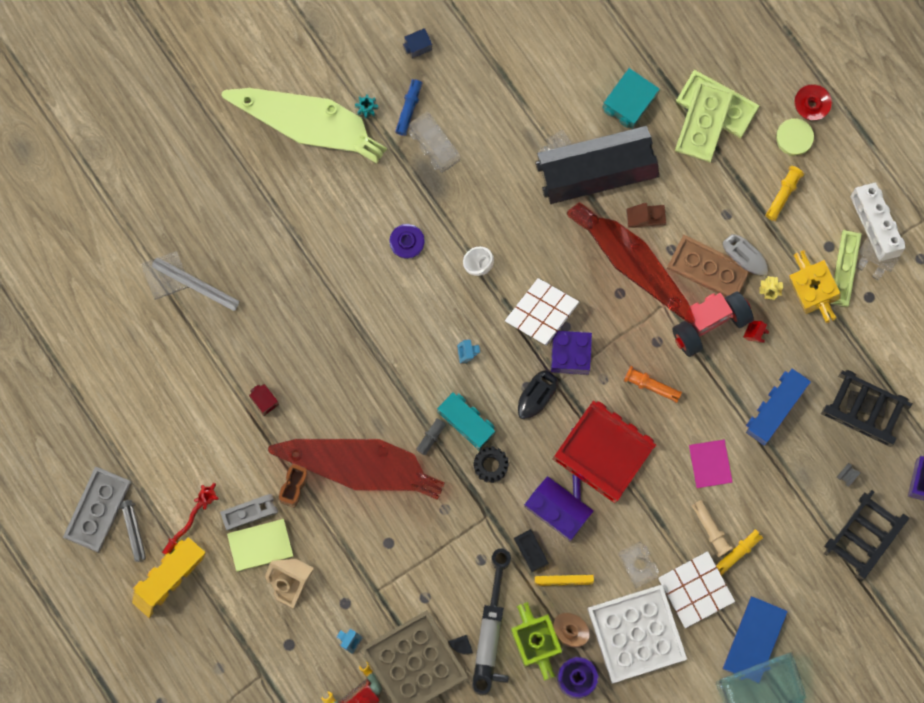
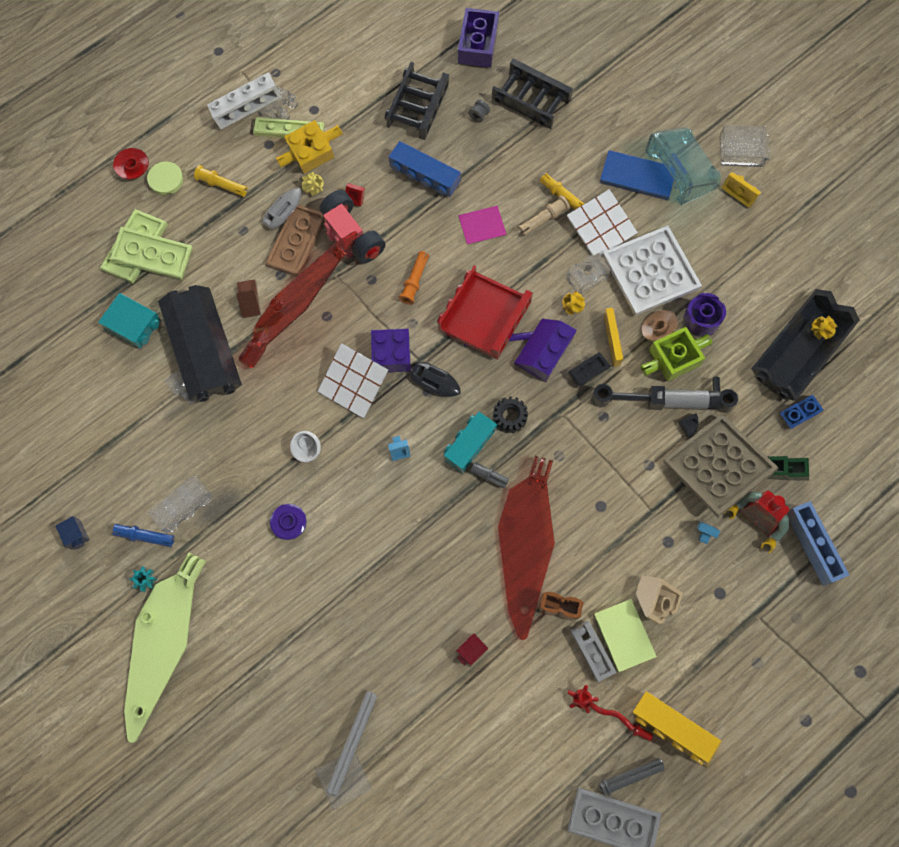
camera: 90 degrees left, 5 degrees down
none -> yellow gear [562,291,585,315]

